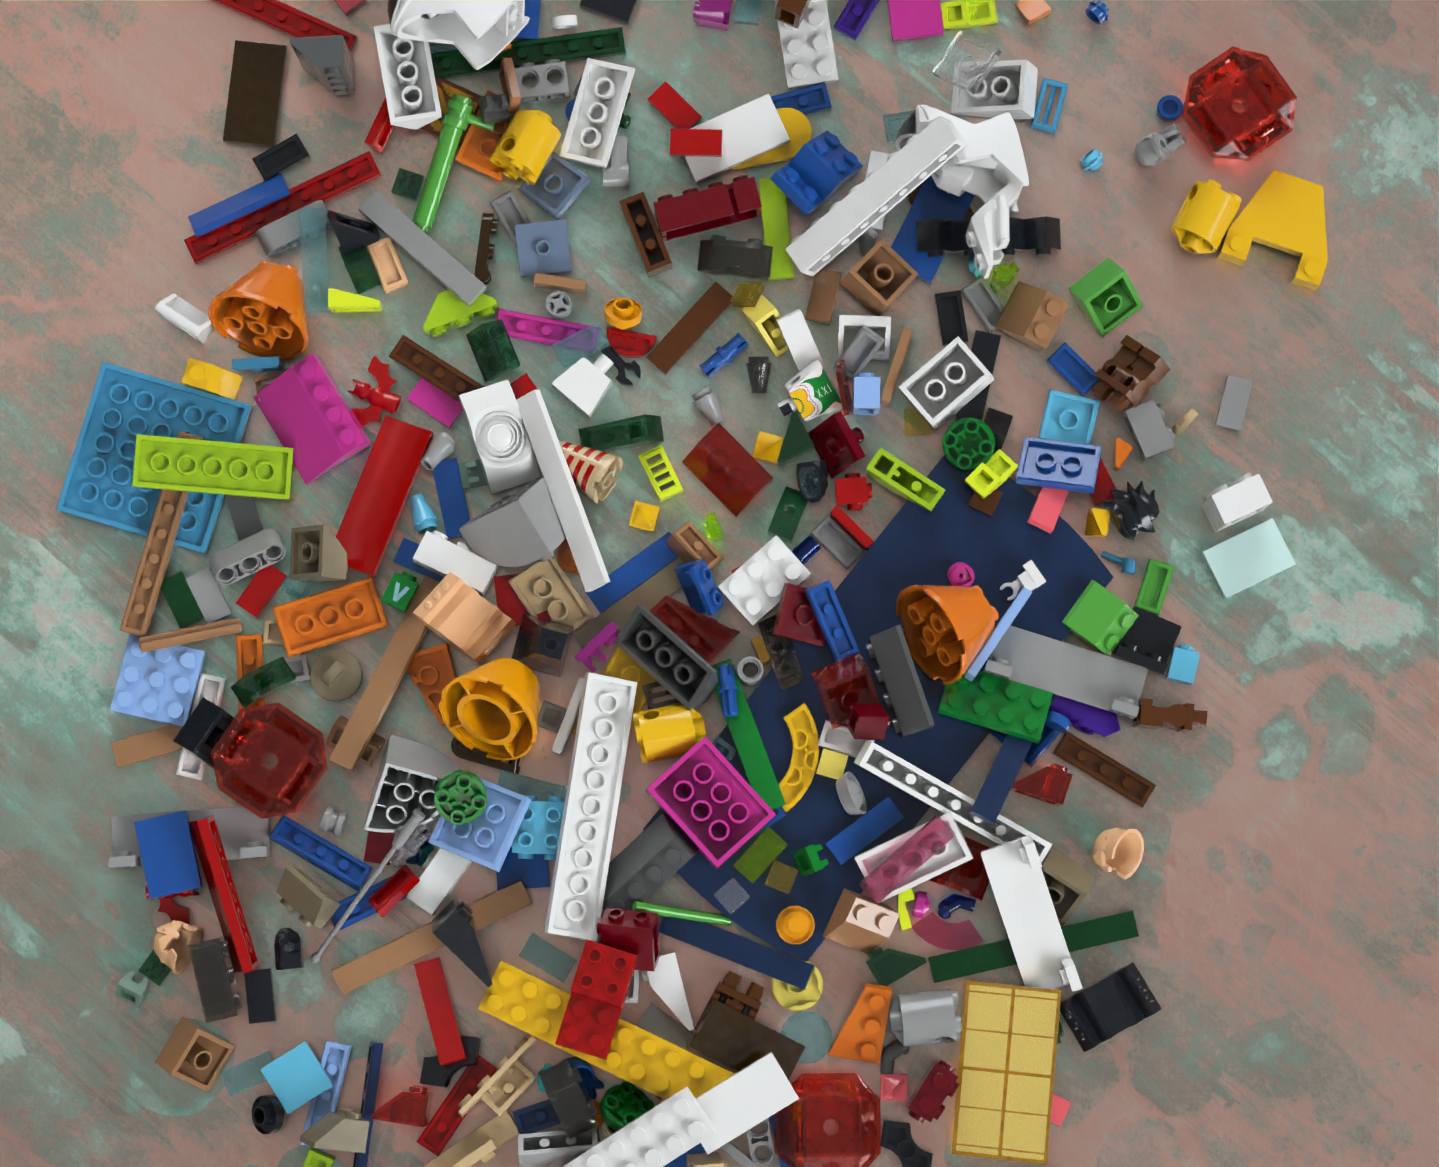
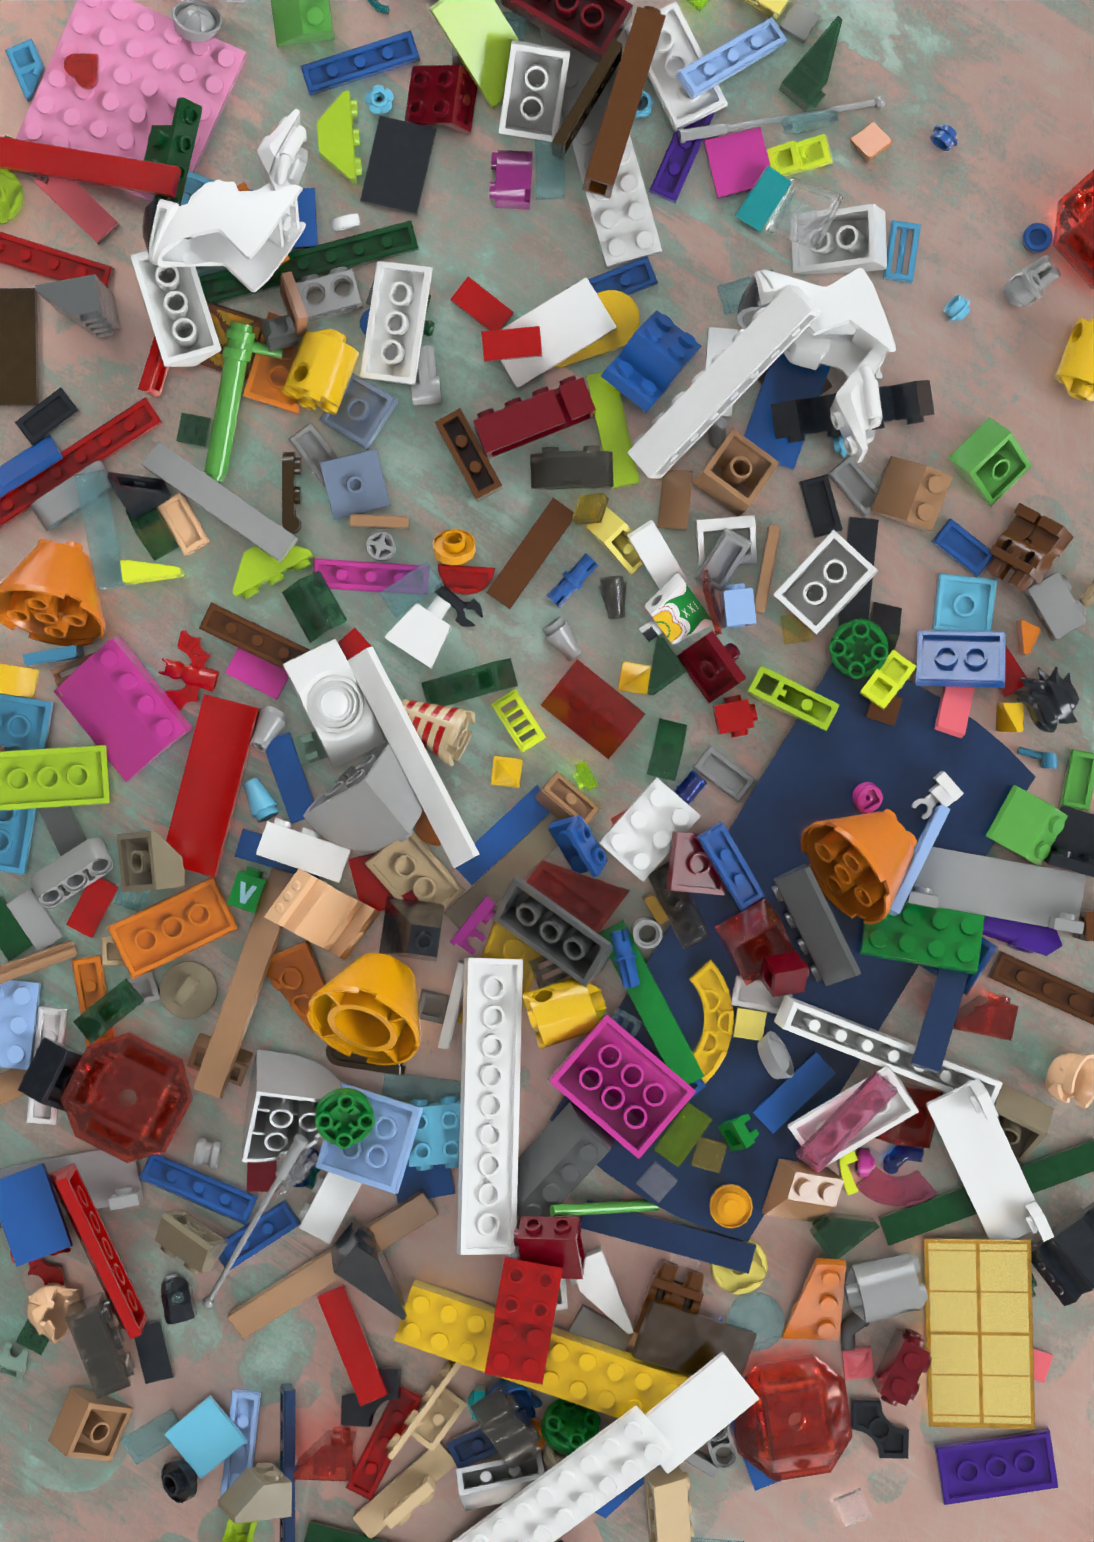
camera: 10 degrees left, 5 degrees up
red tile [368,864,420,918] -> none
clear light blue tile [519,933,577,983] -> none
rock [796,460,829,503] -> none
red tile [830,505,874,551] -> none
clear neon green plate [989,262,1020,294] -> none
blue tile [1045,711,1071,733] -> none
none -> teal tile [735,165,792,232]

